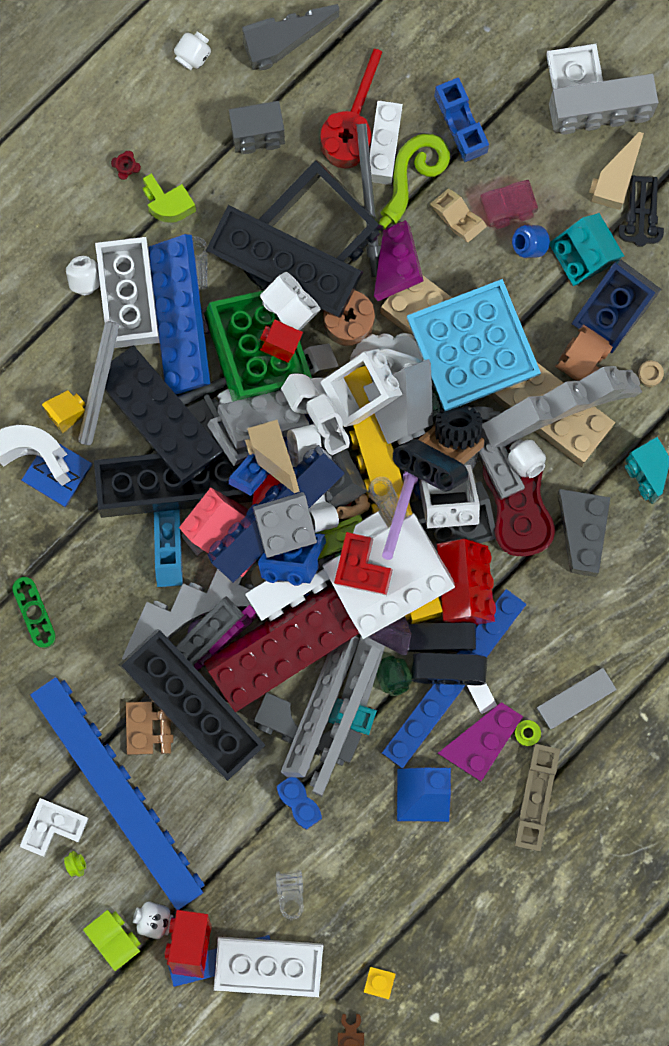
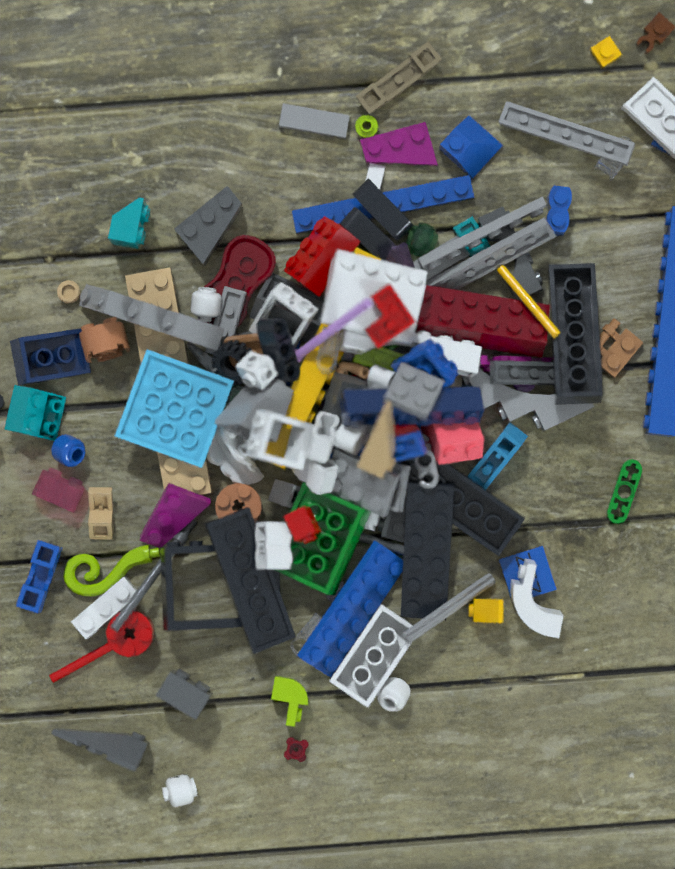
camera: 135 degrees left, 5 degrees up
none -> white brick [235,351,278,390]
none -> light grey piece [413,434,439,489]
none -> yellow bar [497,265,560,338]
none -> light grey plate [499,101,635,166]

